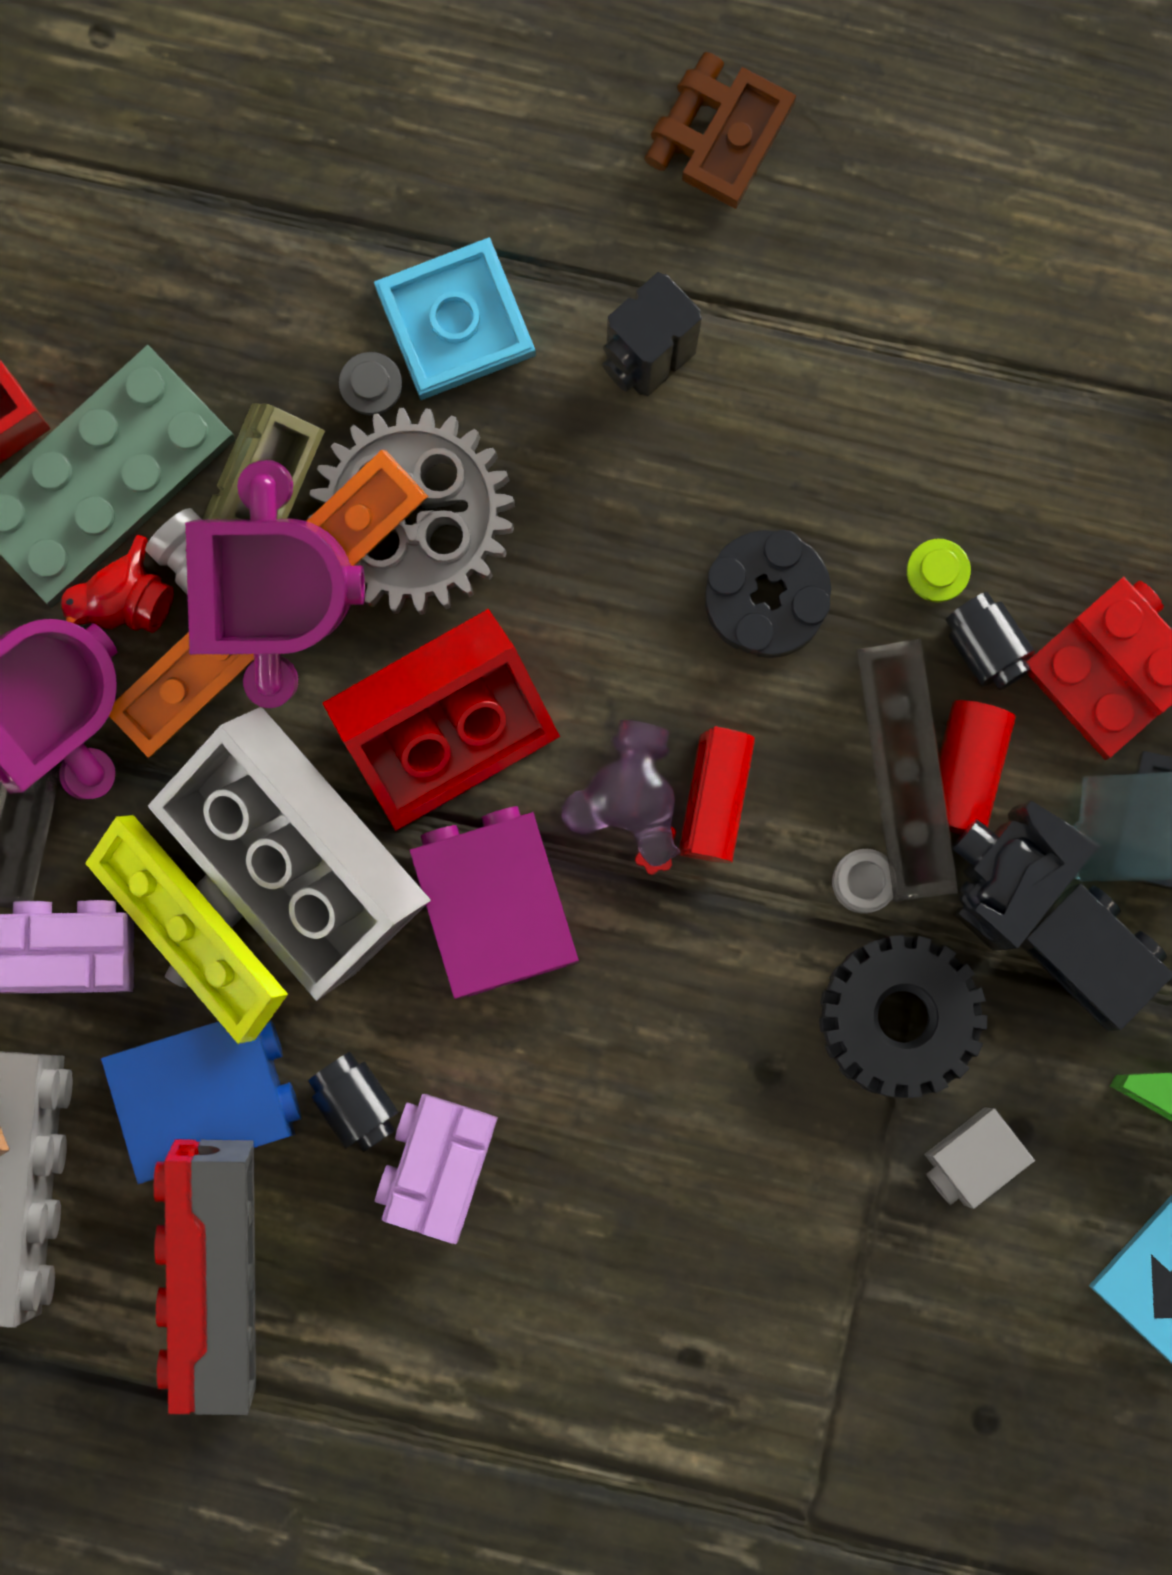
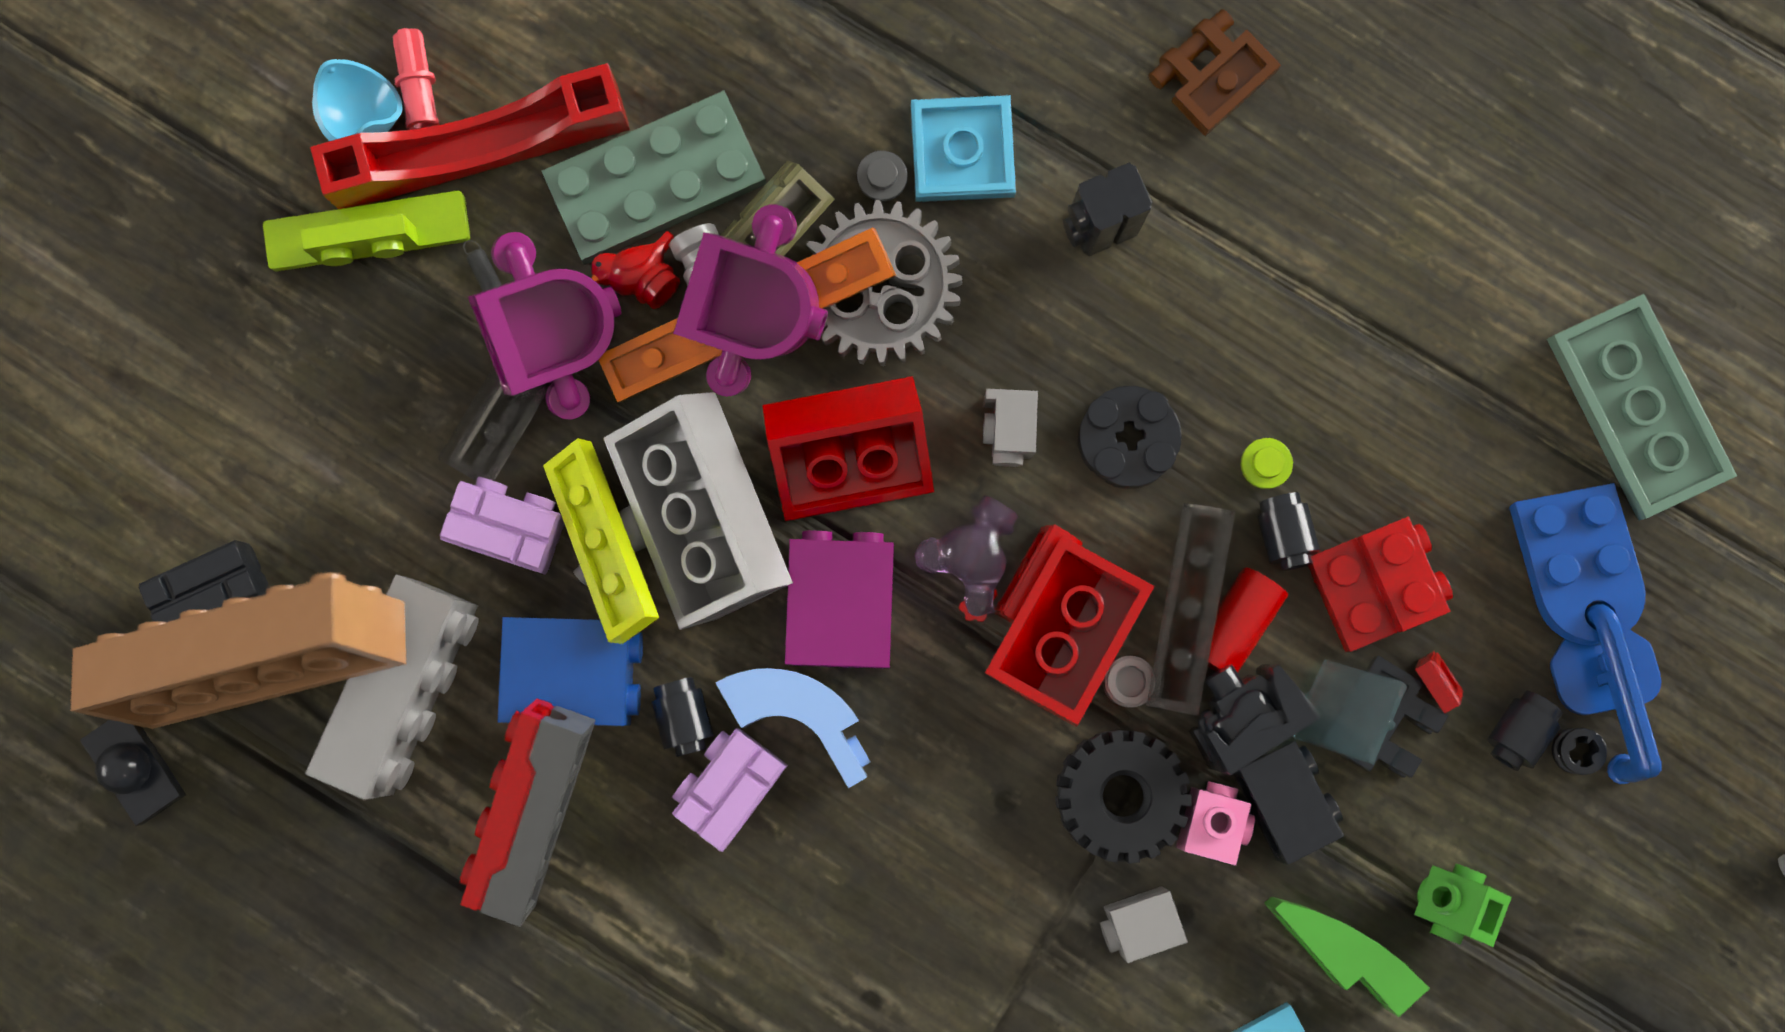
camera: 20 degrees right, 0 degrees up
none -> light blue arch [715,668,871,788]
none -> light grey brick [983,389,1038,467]
none -> red slope [985,536,1155,727]
none -> bright pink brick [1176,781,1255,865]

